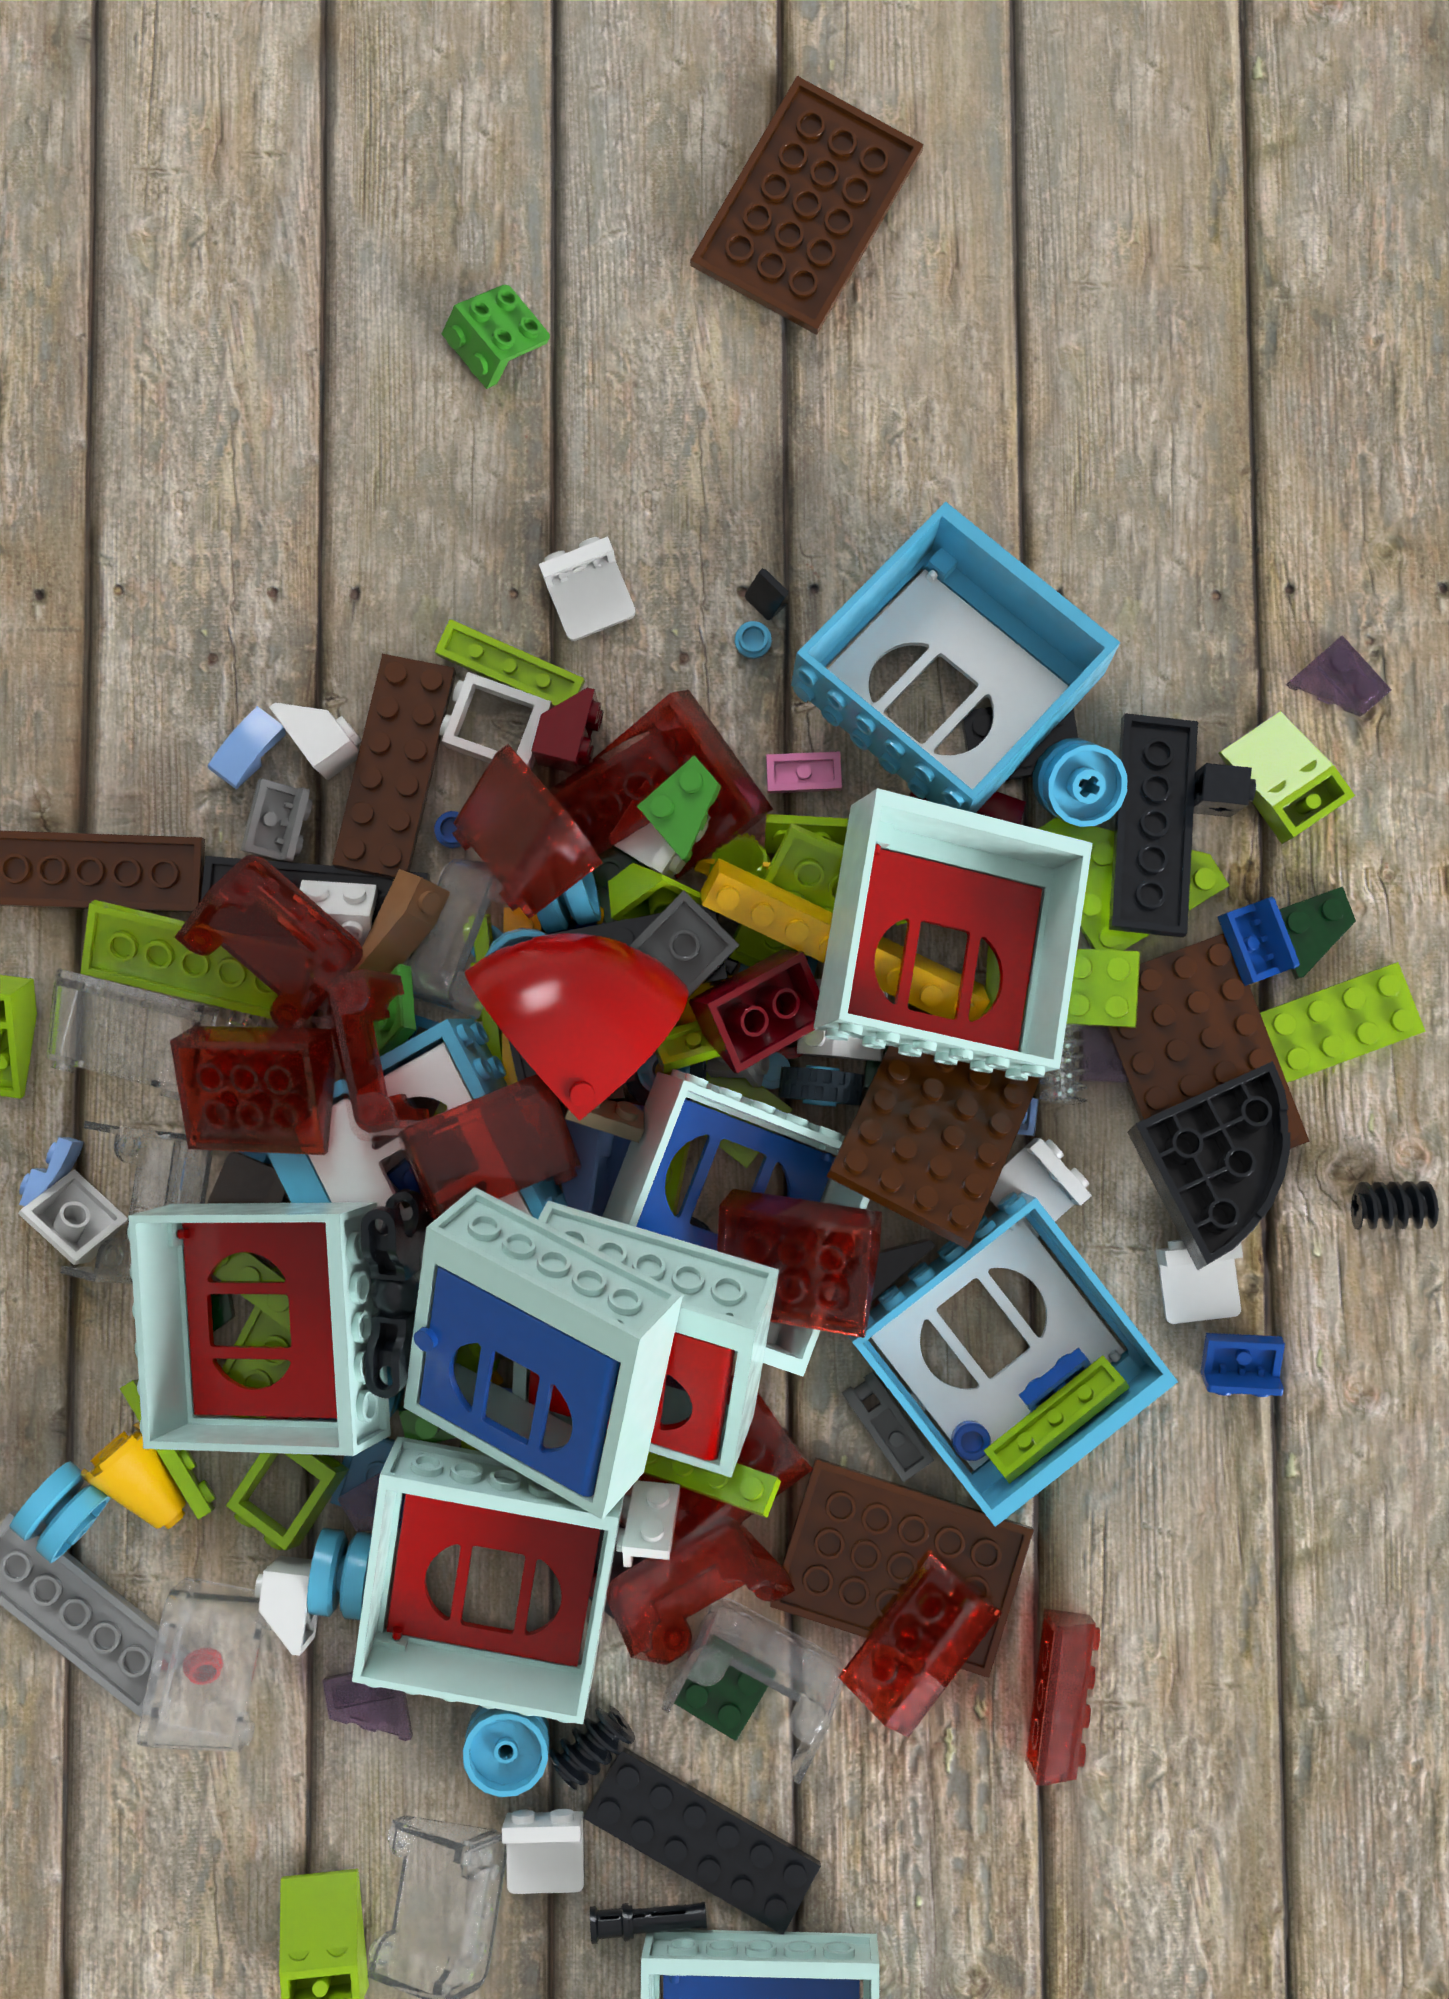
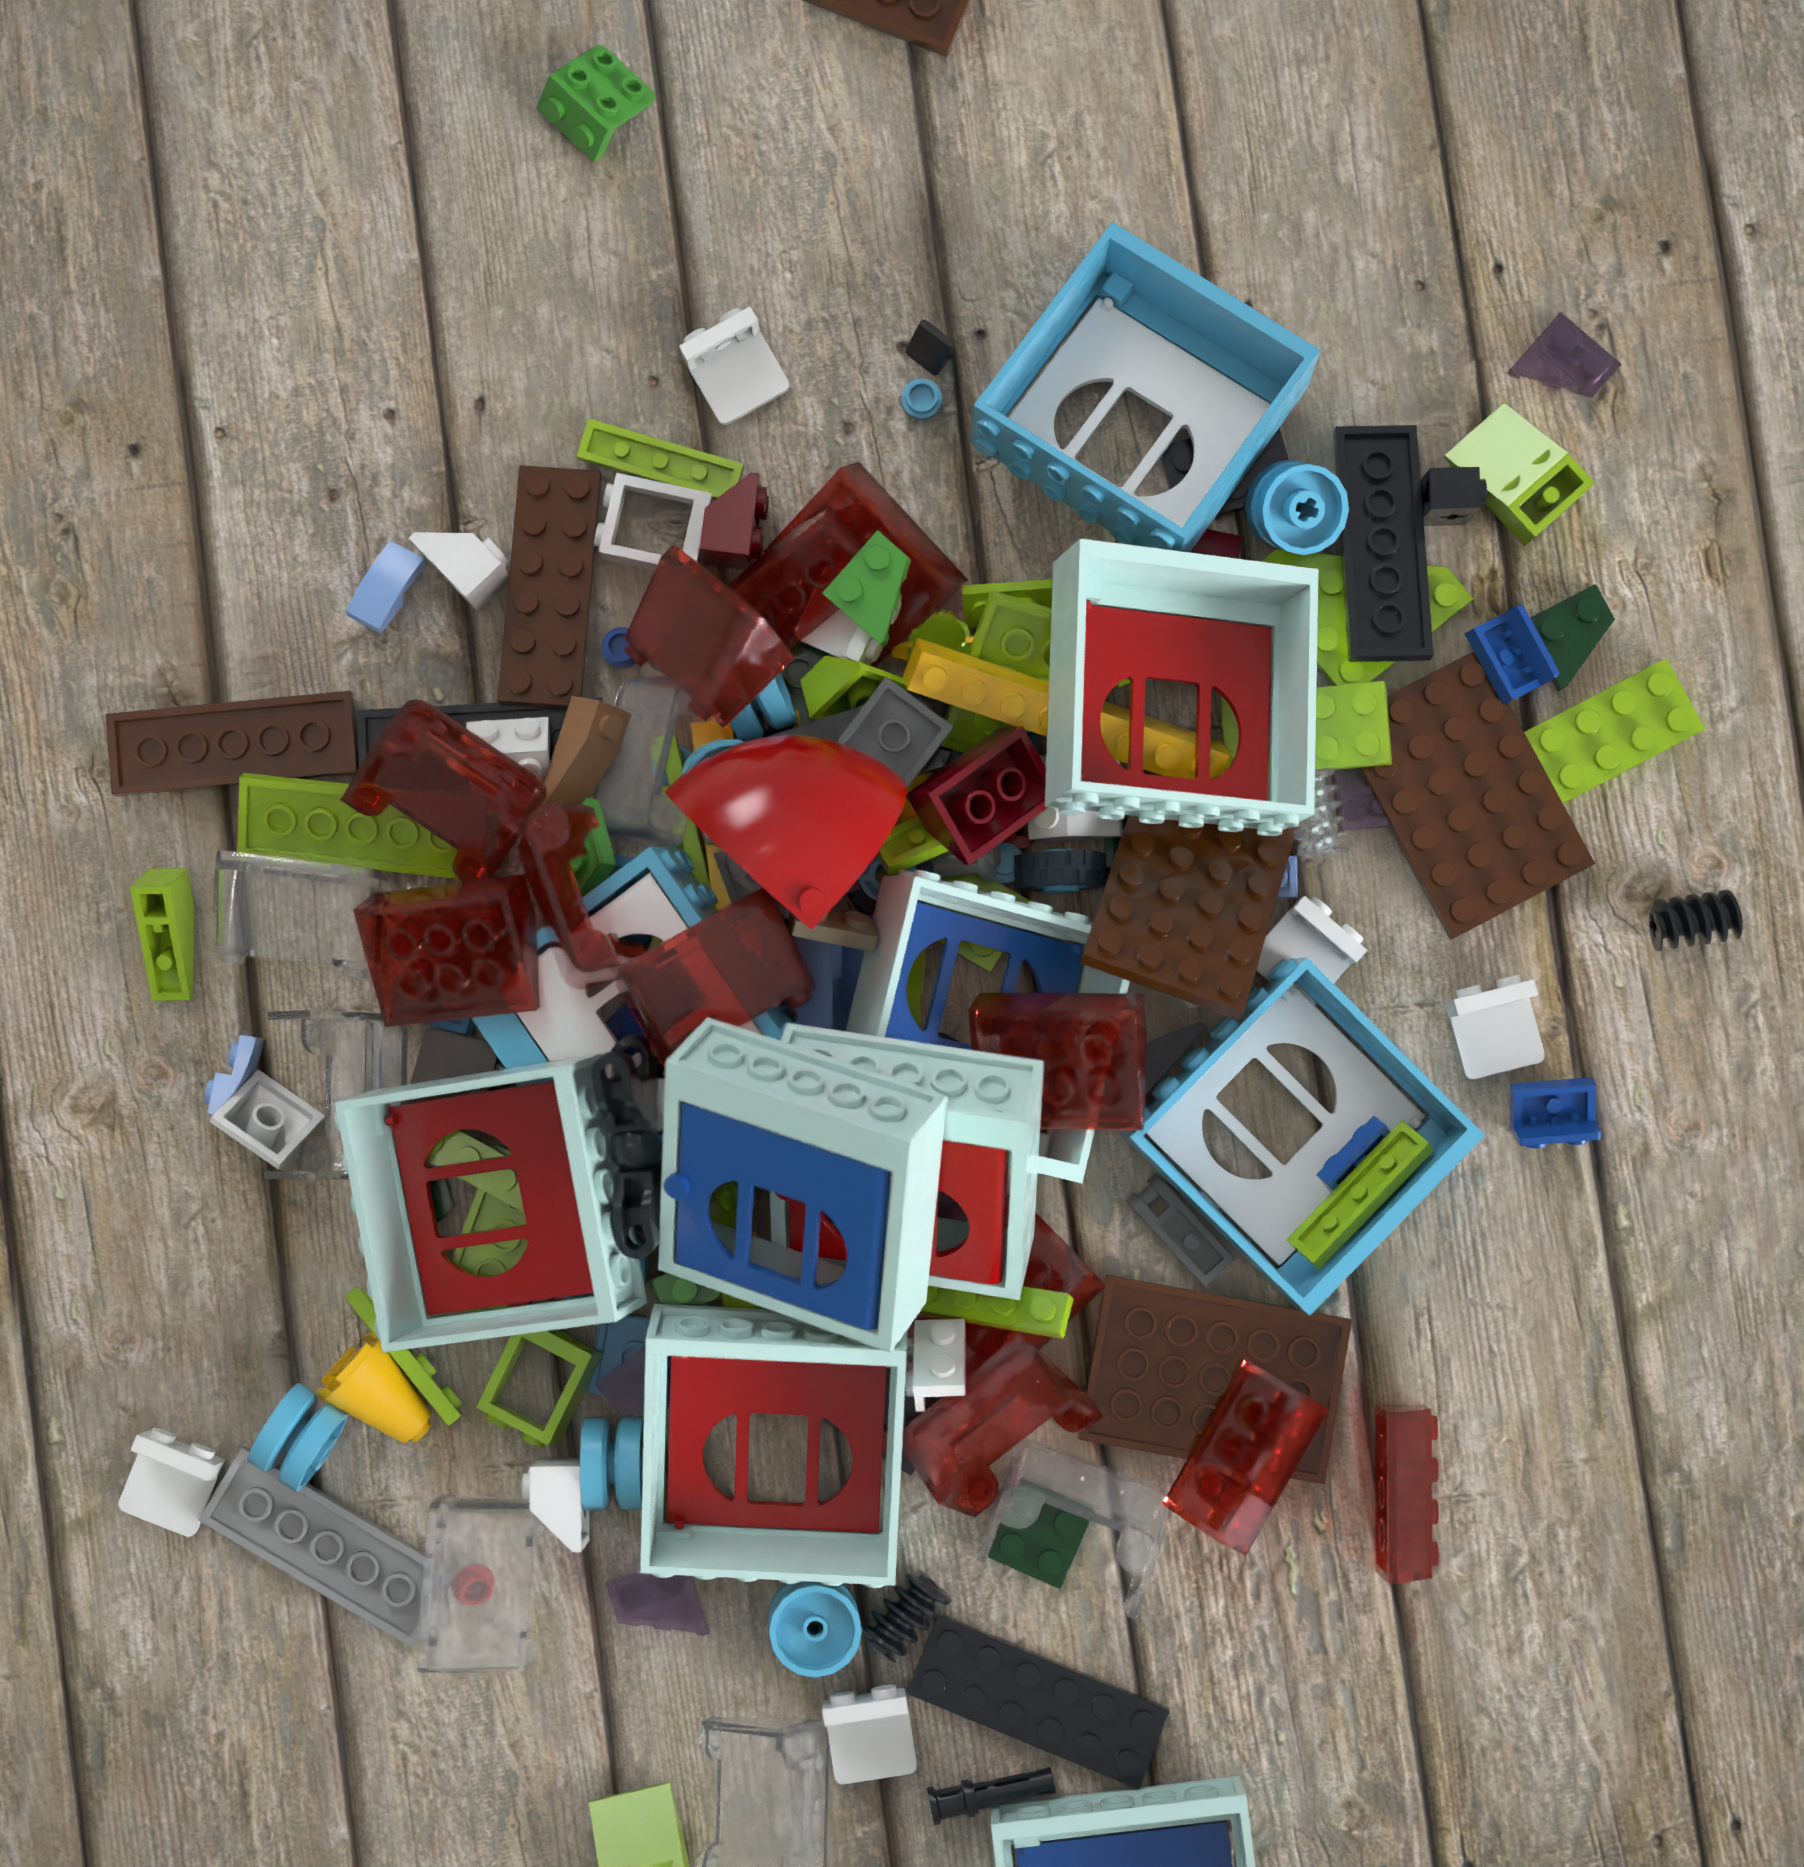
camera: 10 degrees left, 0 degrees up
light grey bracket [240,778,312,862] -> none
bright pink plate [766,751,842,794] -> none
blue tile [951,1421,991,1461] -> none
black brick [1127,1061,1290,1270] -> none

